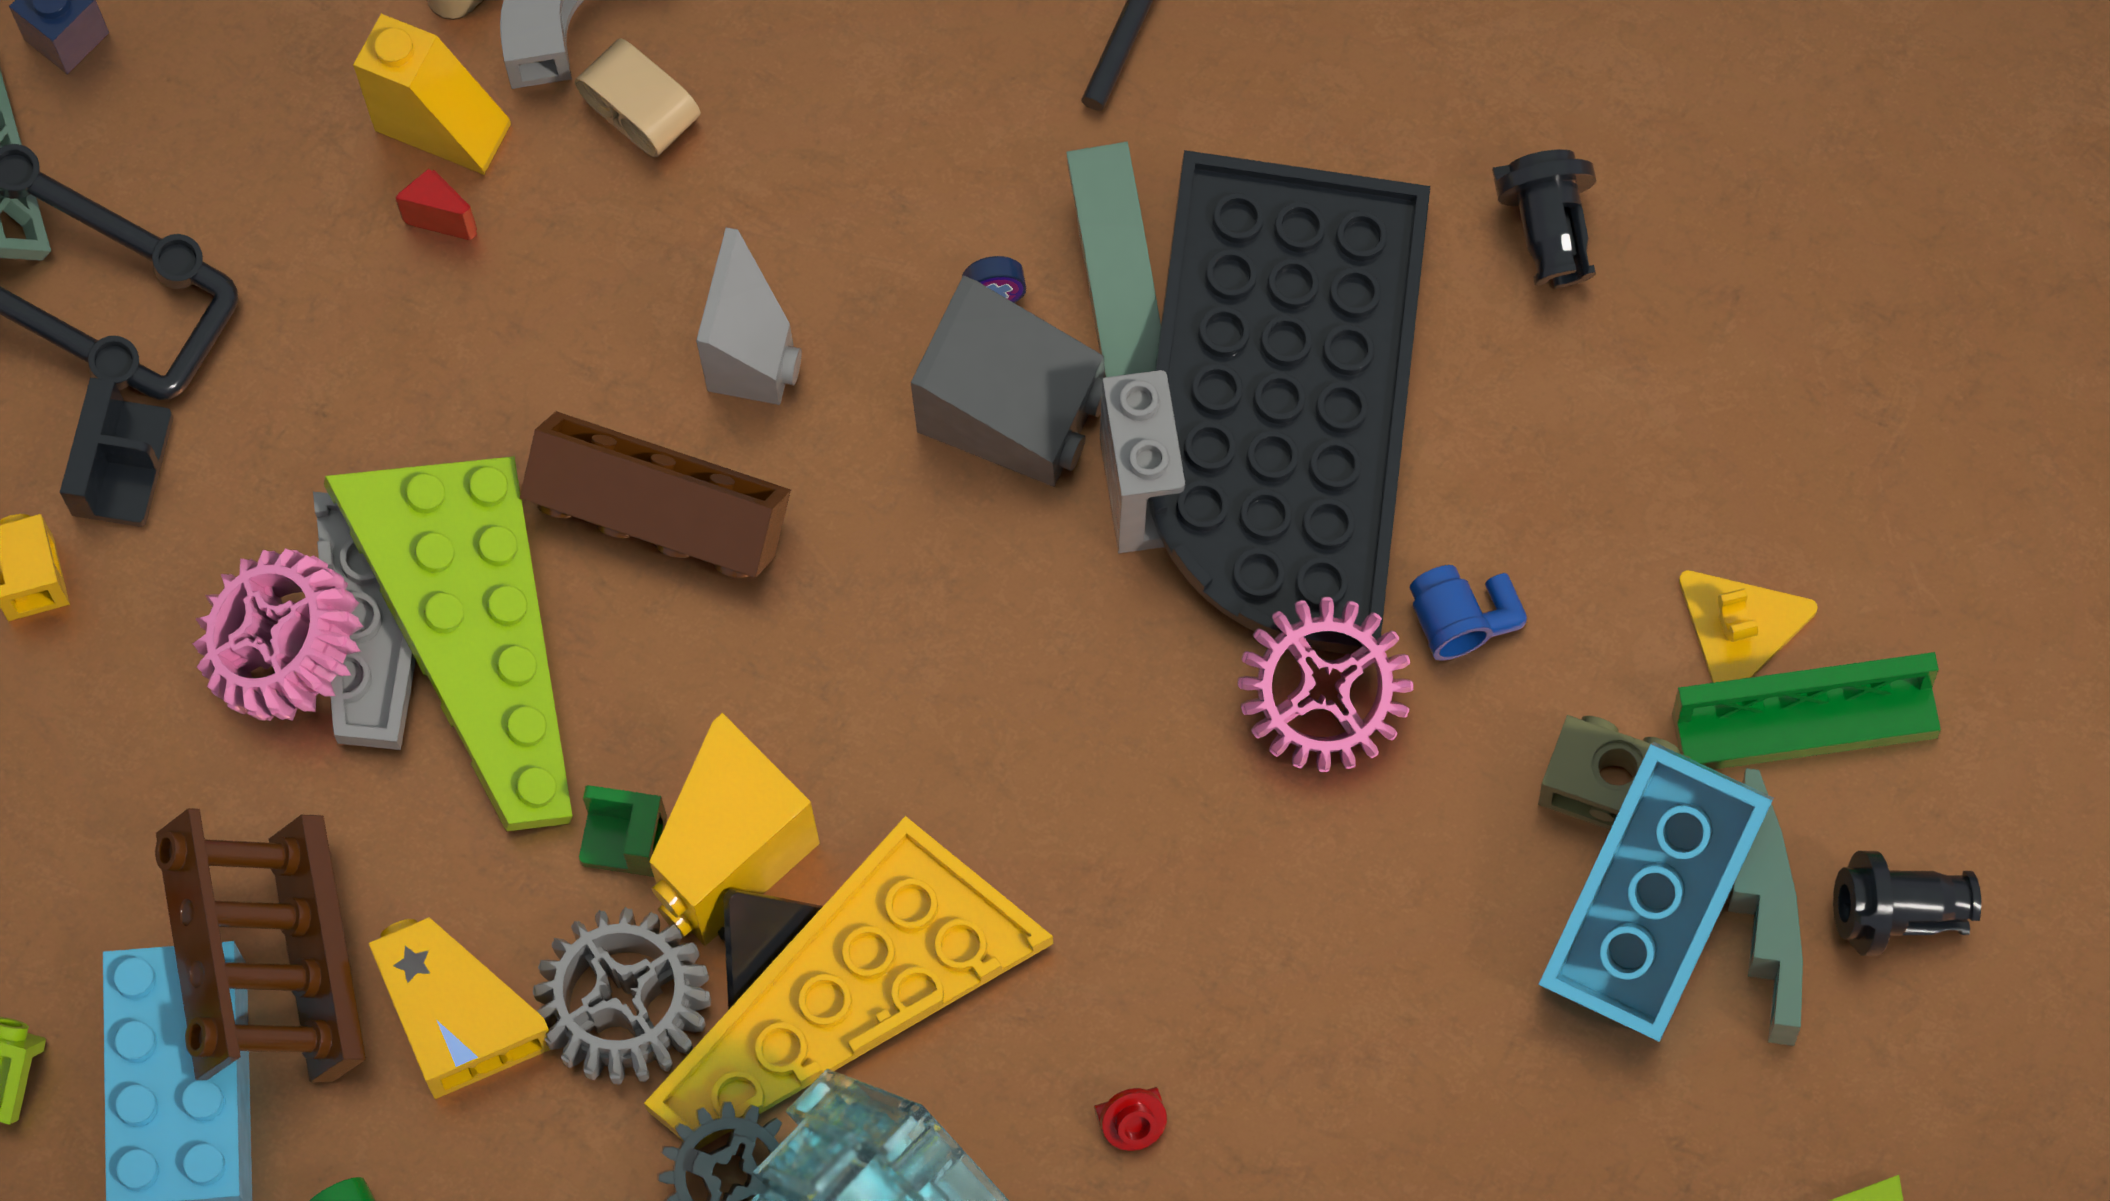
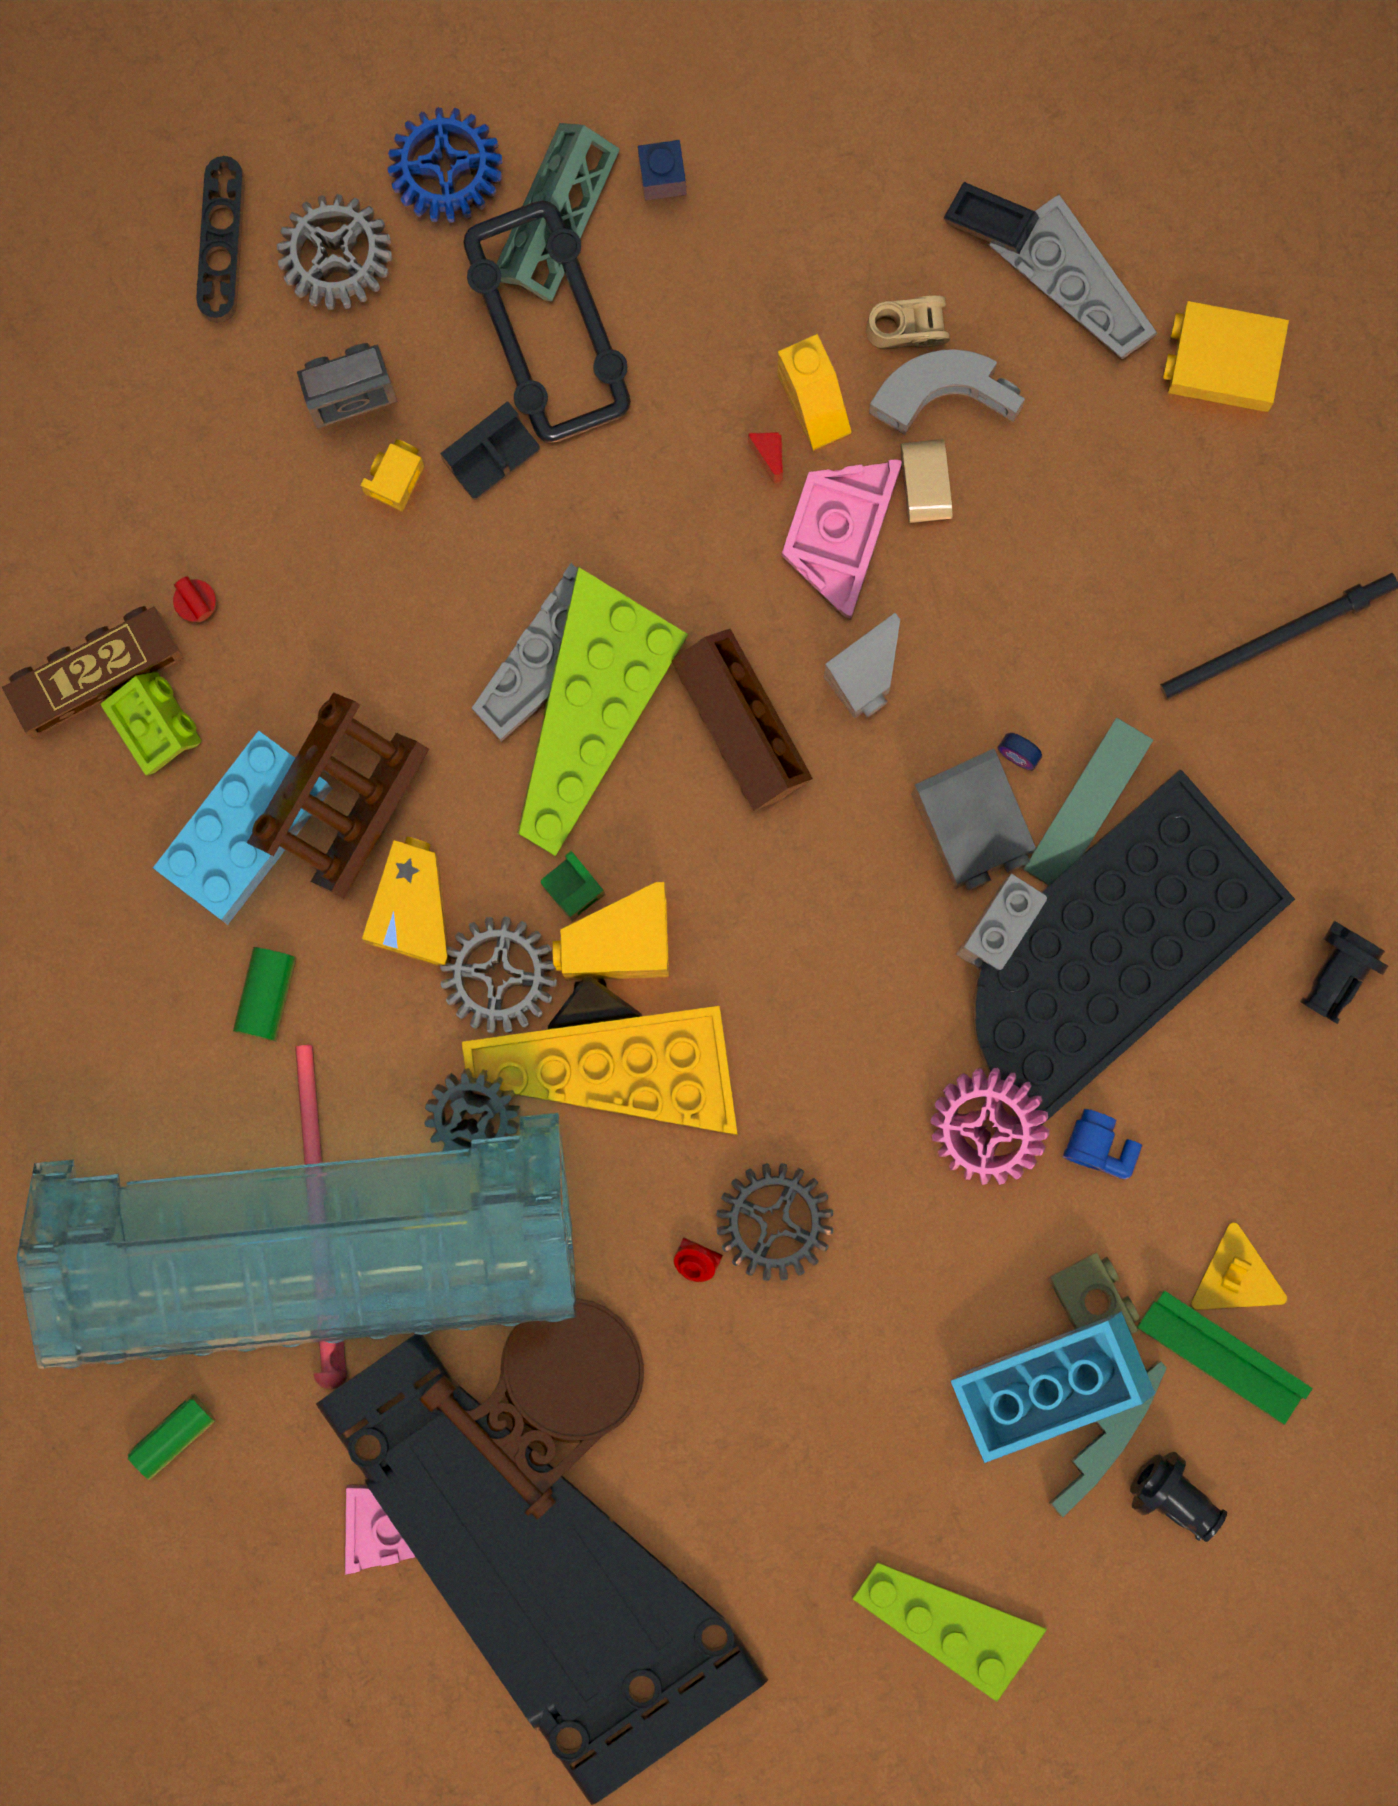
camera: 45 degrees right, 15 degrees up
bright pink gear [192,548,364,721] -> none
none -> dark grey gear [716,1163,833,1281]
none -> bright pink wing [782,459,902,619]

